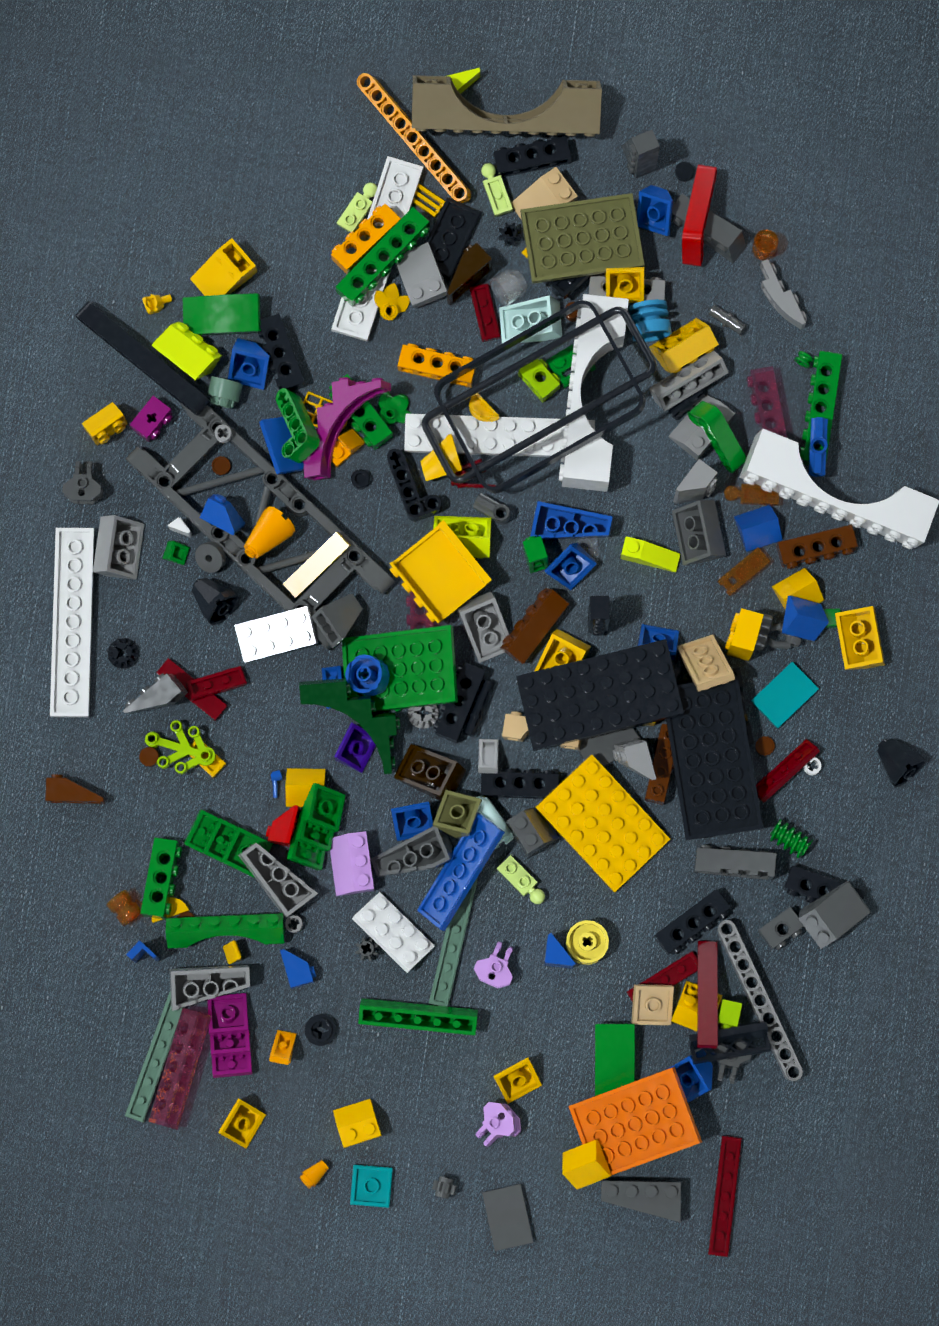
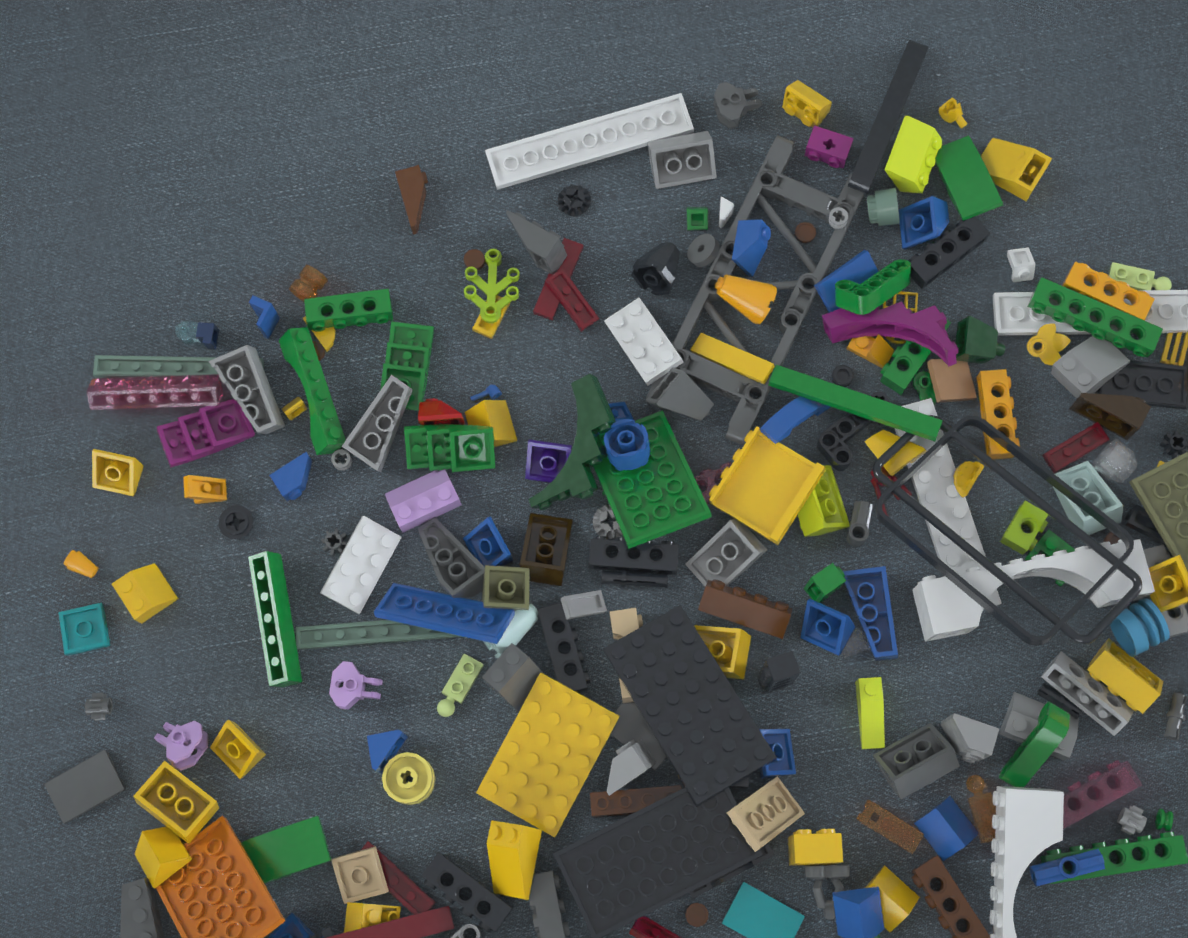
camera: 75 degrees right, 5 degrees down
none -> yellow brick [133,761,219,844]
none -> leg [175,321,219,350]
none -> yellow slope [487,820,542,900]
none -> blue slope [760,396,831,444]
none -> green tile [768,365,943,442]
none -> medium nougat tile [927,359,977,403]
none -> dark green torso [955,316,1005,364]
none -> white bracket [1007,247,1035,282]
none -> light grey gear [1117,805,1147,835]

